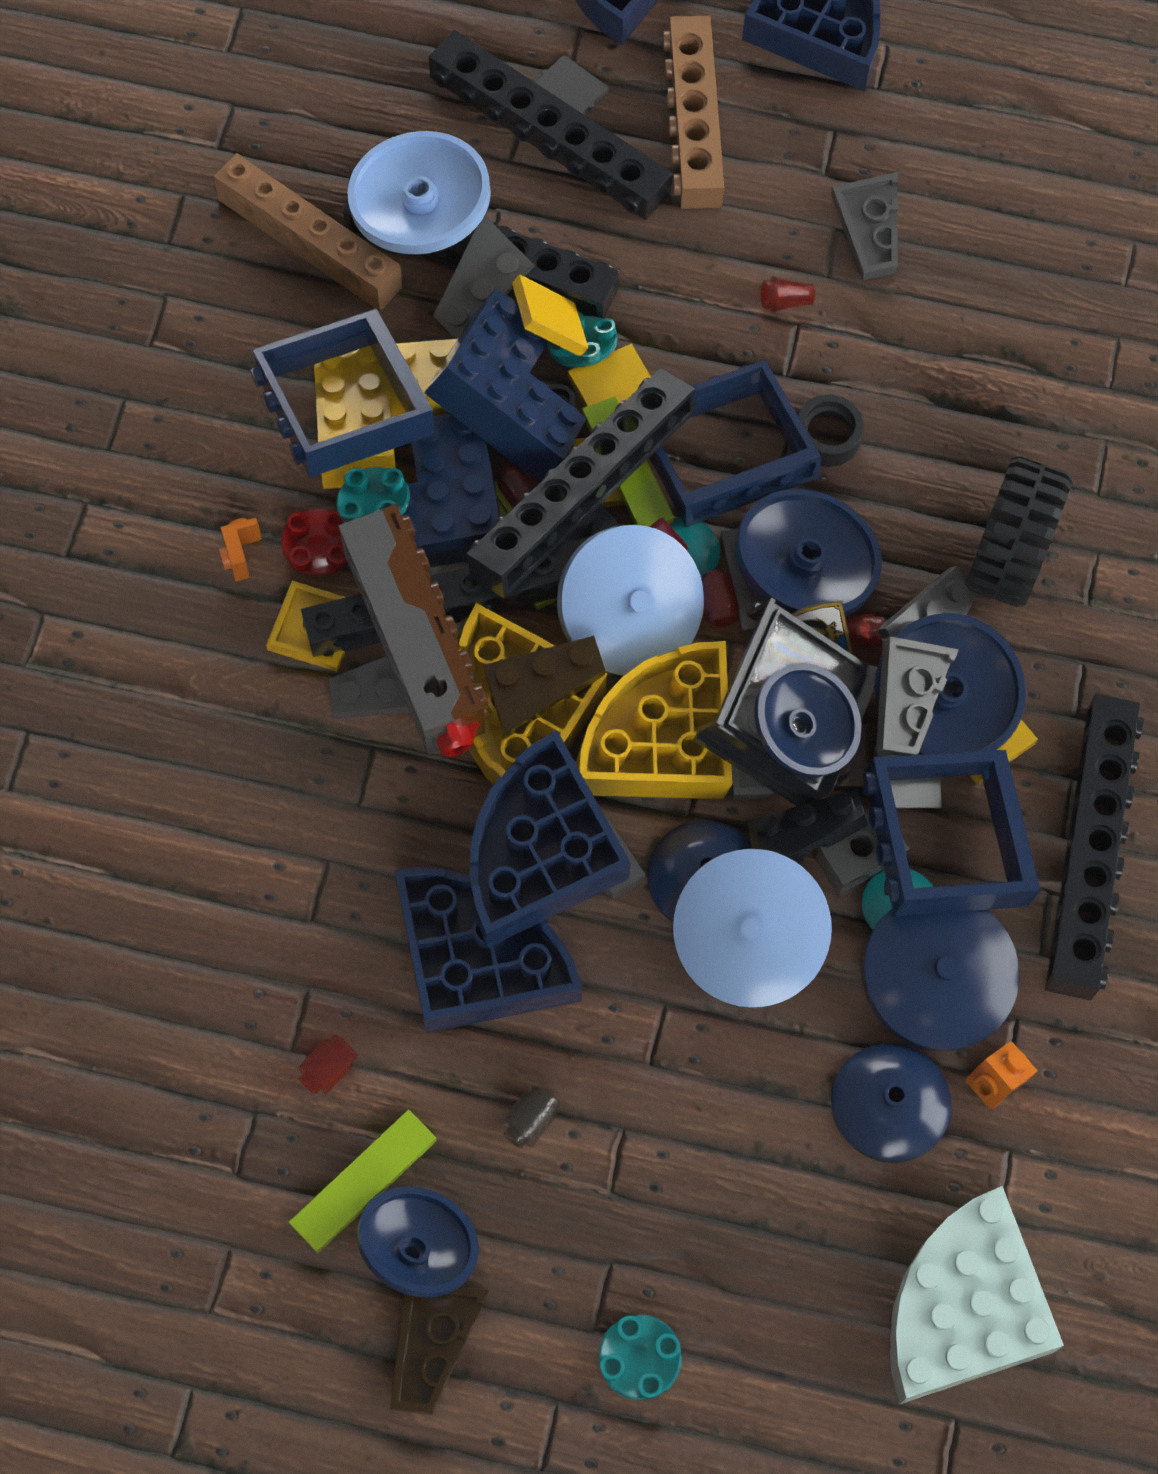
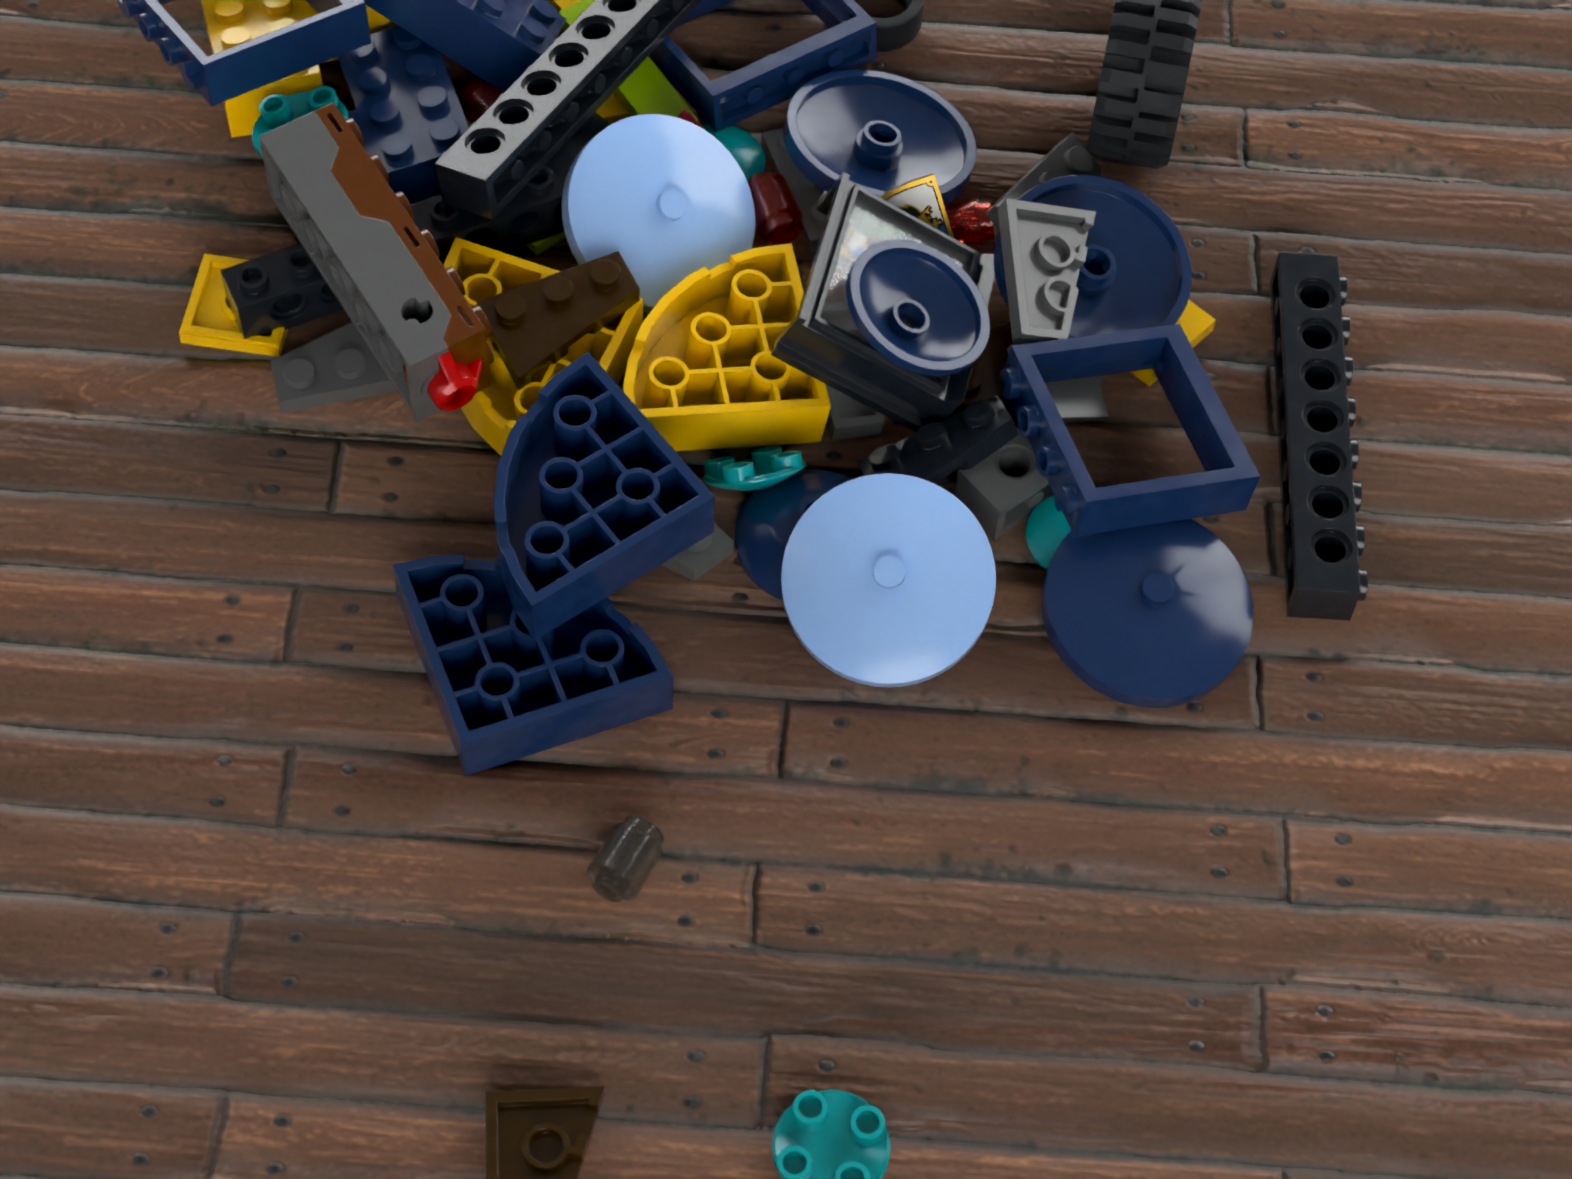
camera: 10 degrees left, 10 degrees down
orange bracket [219,518,262,581] -> none
red dish [281,509,348,576] -> none
lime tile [289,1109,437,1254] -> none
clear red brick [298,1034,357,1095] -> none
dark blue dish [357,1187,479,1298] -> none
dark blue dish [831,1043,952,1163] -> none
light aqua brick [890,1186,1064,1405] -> none
orange bracket [966,1041,1038,1109] -> none
none -> teal dish [703,445,806,491]

